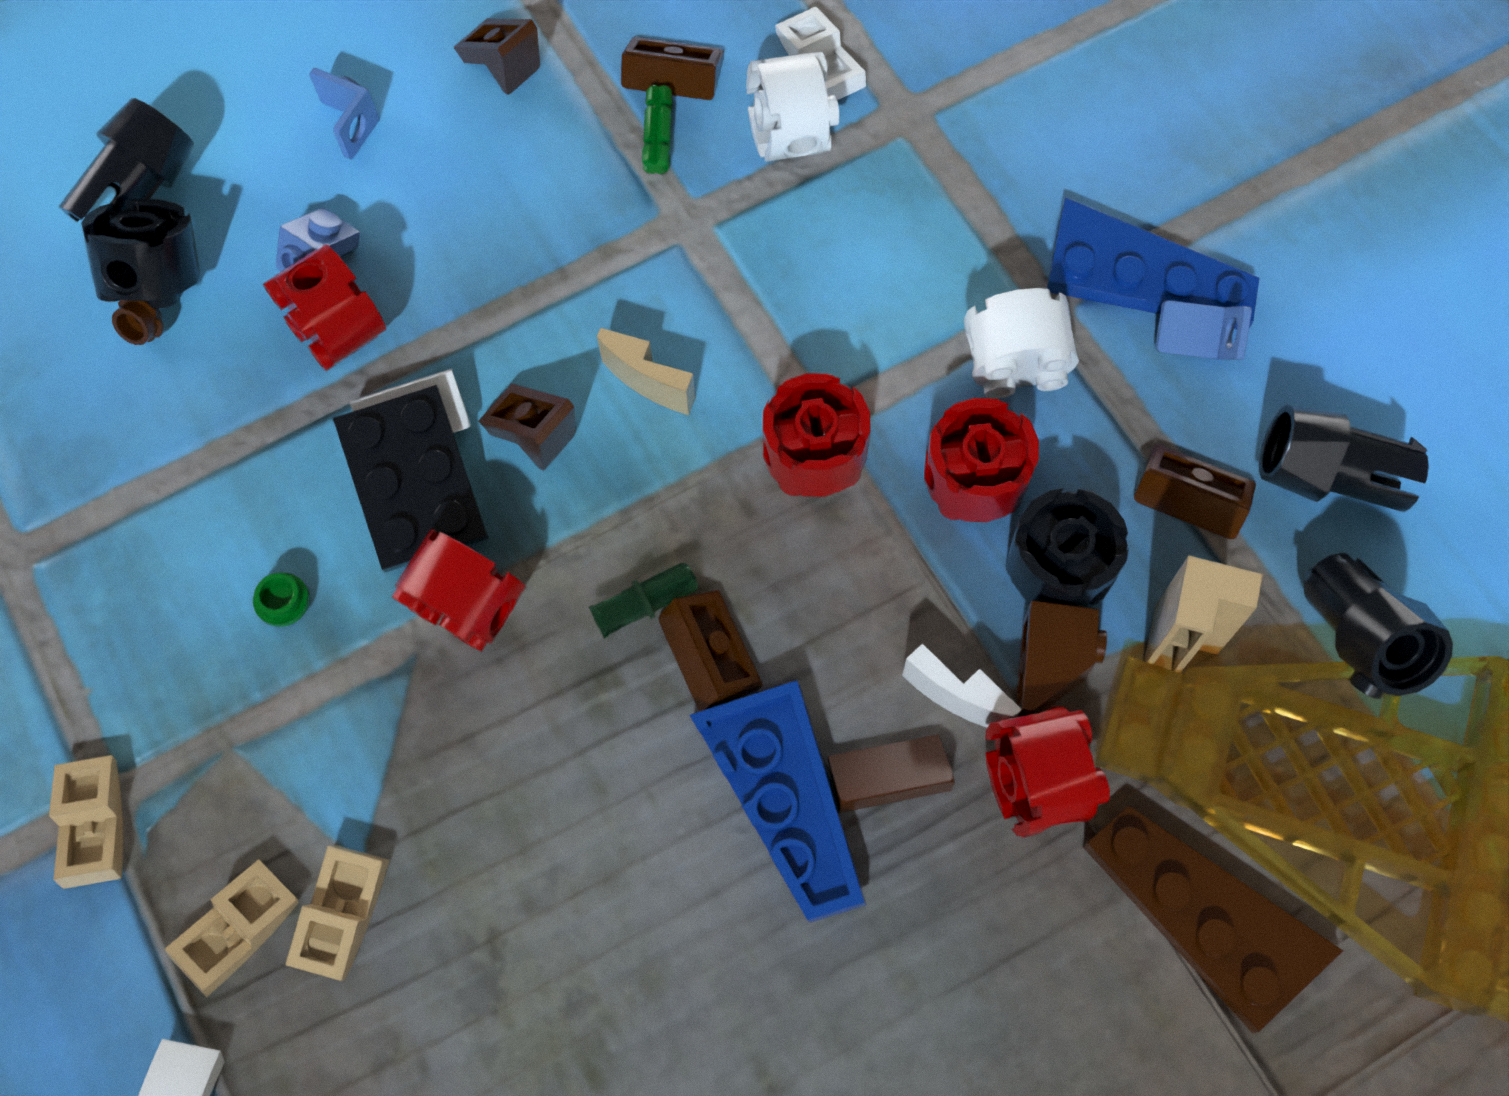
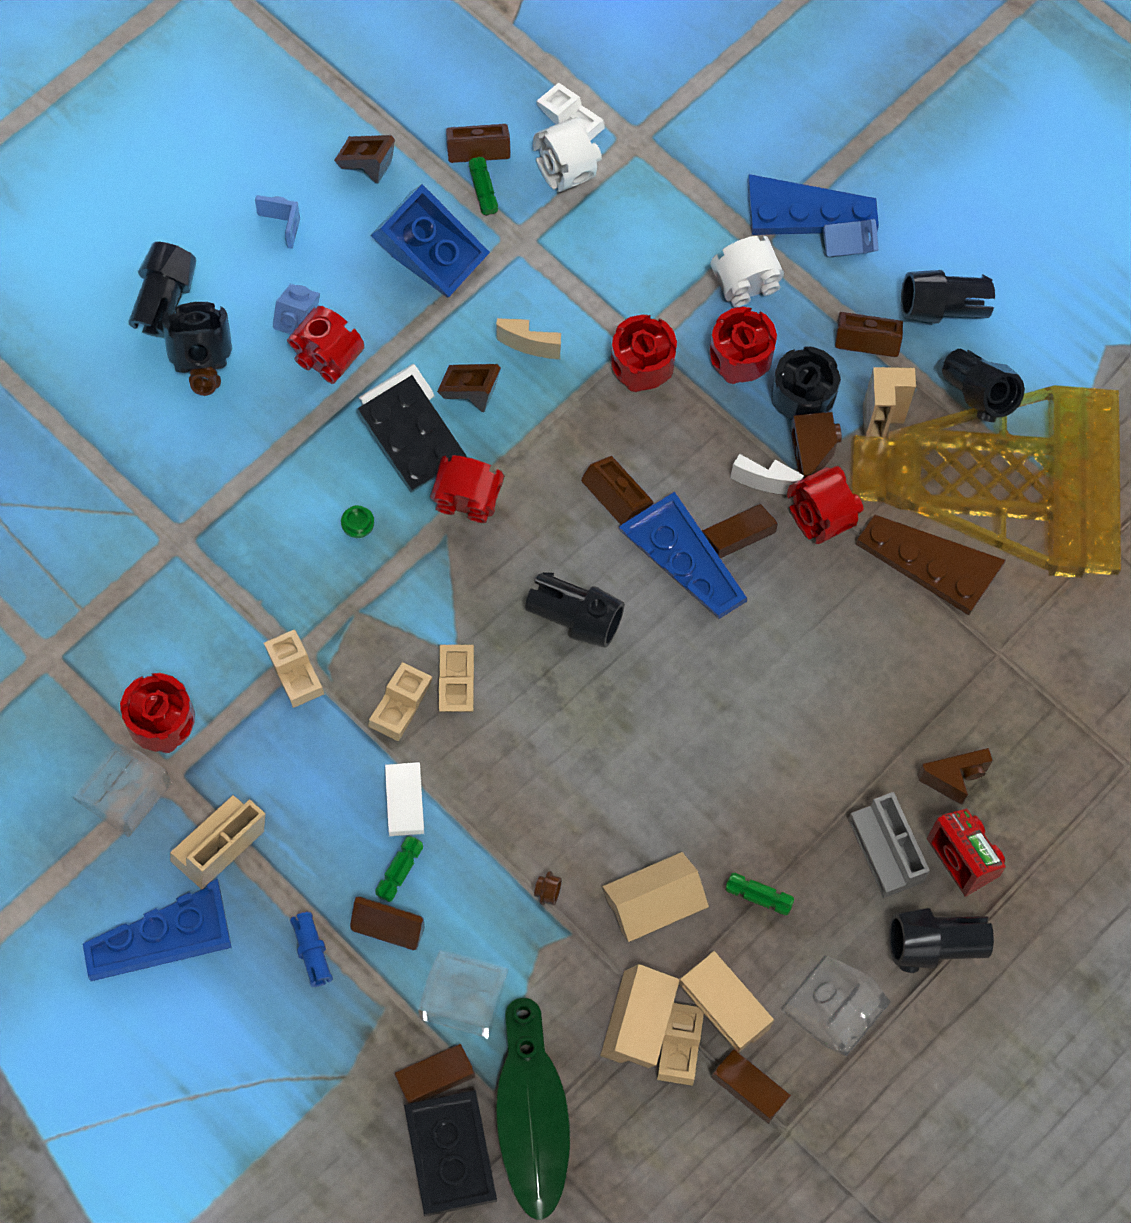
camera: 20 degrees left, 0 degrees up
clear green axle [588,563,698,639] -> none
none -> blue slope [371,184,490,298]
none -> black piece [525,572,625,648]

